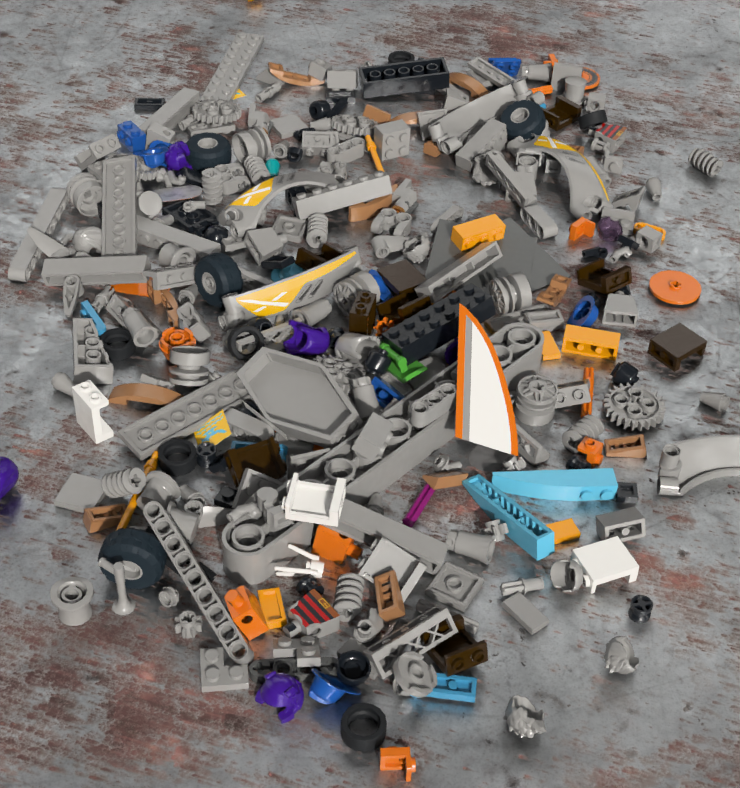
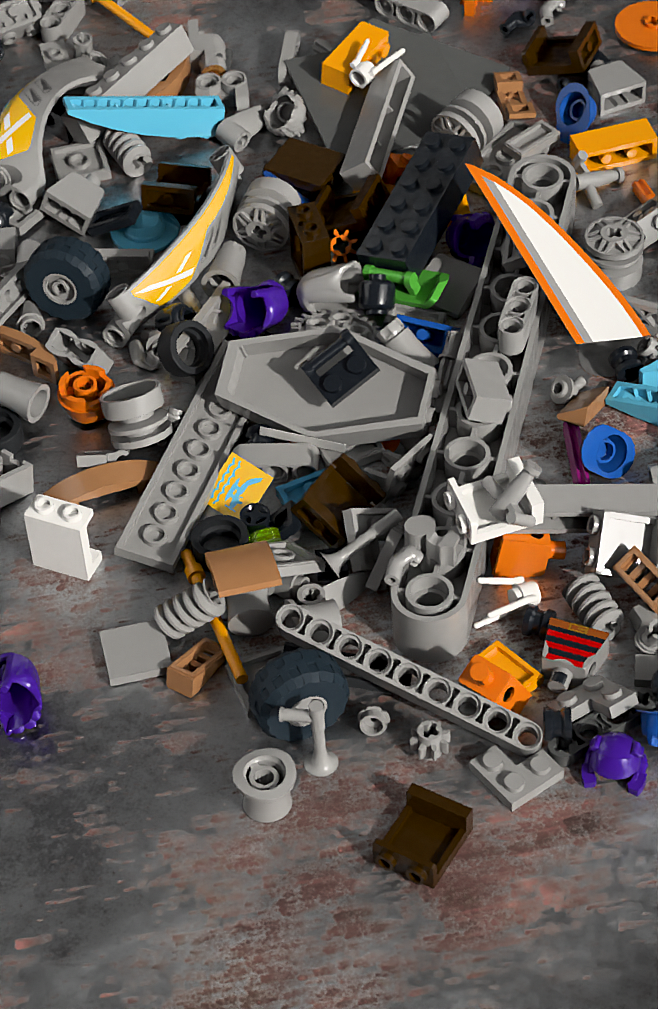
camera: 25 degrees left, 5 degrees up
none -> medium azure slope [63,96,225,139]
none -> medium nougat slope [205,540,282,598]
none -> clear neon green tile [249,527,282,543]
none -> light grey tile [268,540,326,577]
none -> black plate [299,328,380,408]
none -> light grey piece [320,508,403,579]
none -> white plant [349,39,405,89]
none -> dark brown panel [372,783,473,889]
none -> light grey piece [481,459,542,528]
none -> black wheel [543,707,572,741]
none -> light grey piece [570,150,625,209]
none -> blue piece [581,424,635,479]
none -> black wheel [608,346,644,382]

